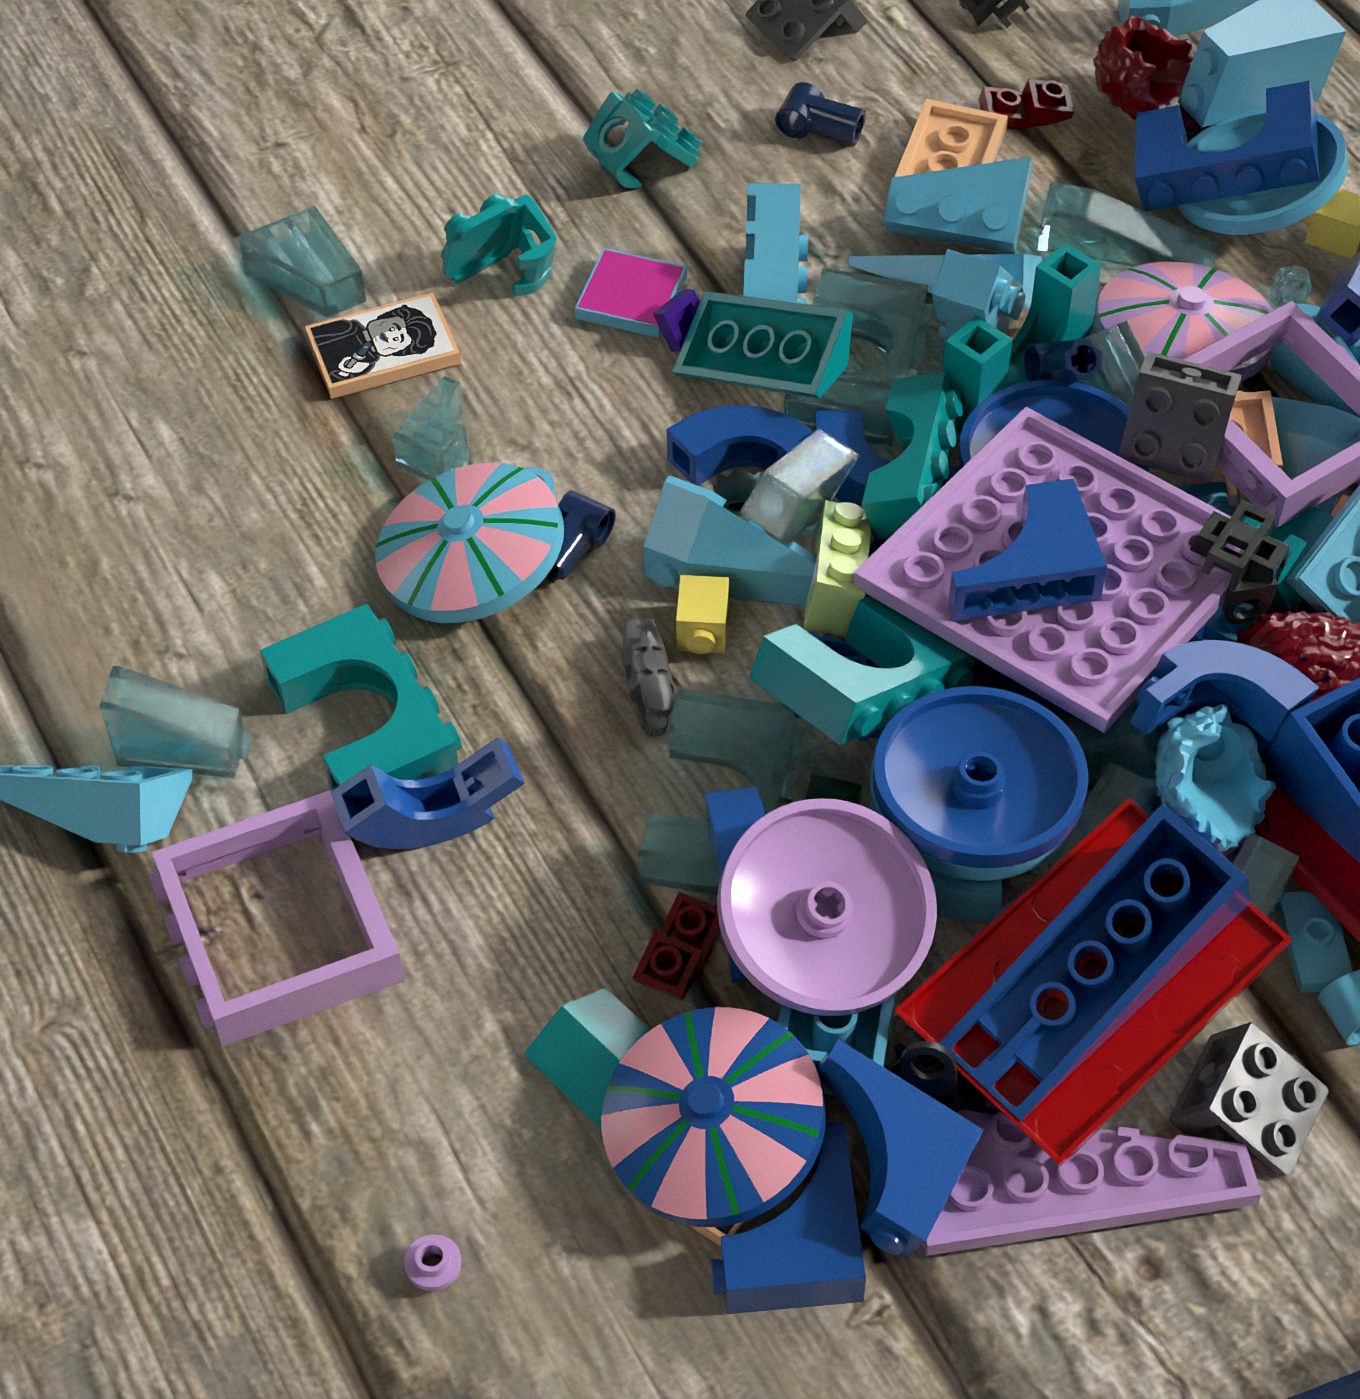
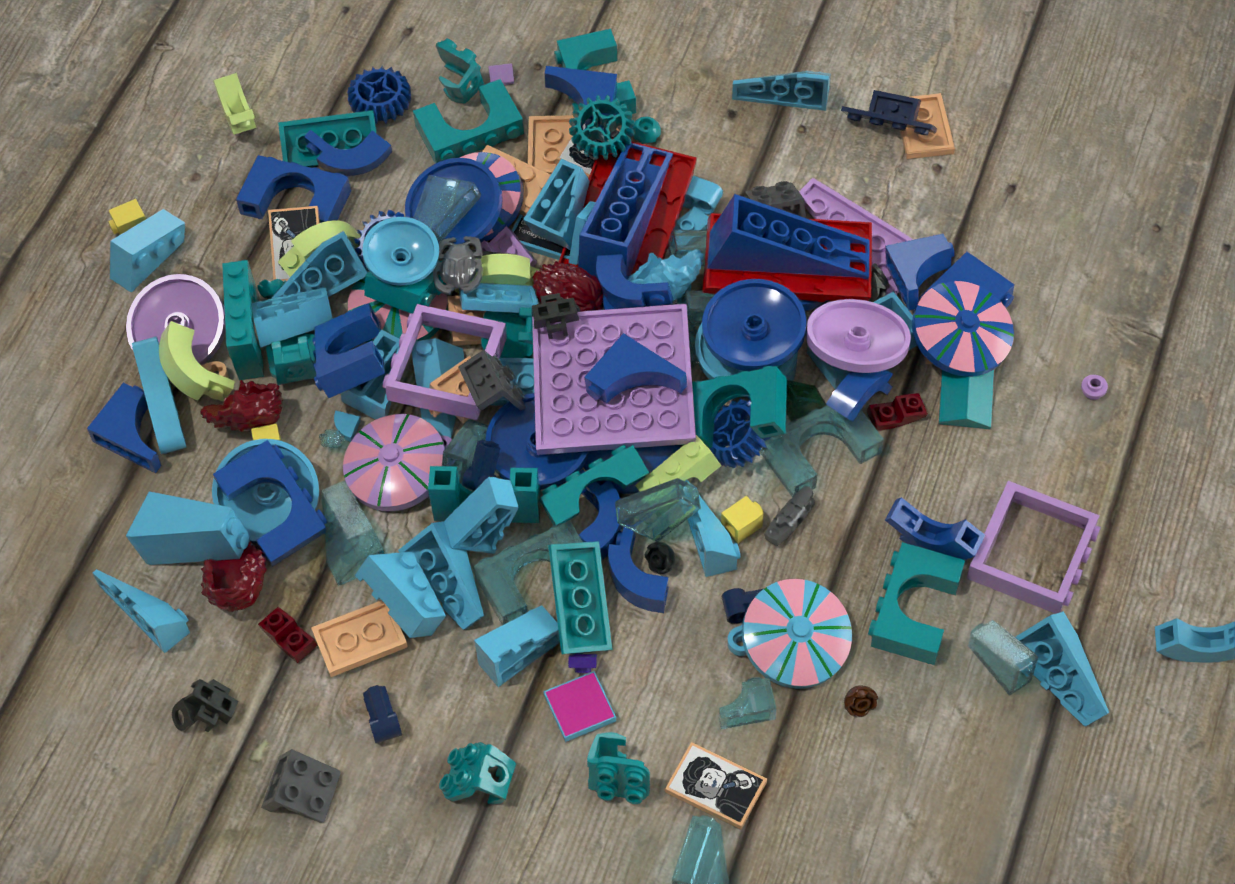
camera: 130 degrees left, 5 degrees up
none -> reddish brown plate [844,685,878,717]

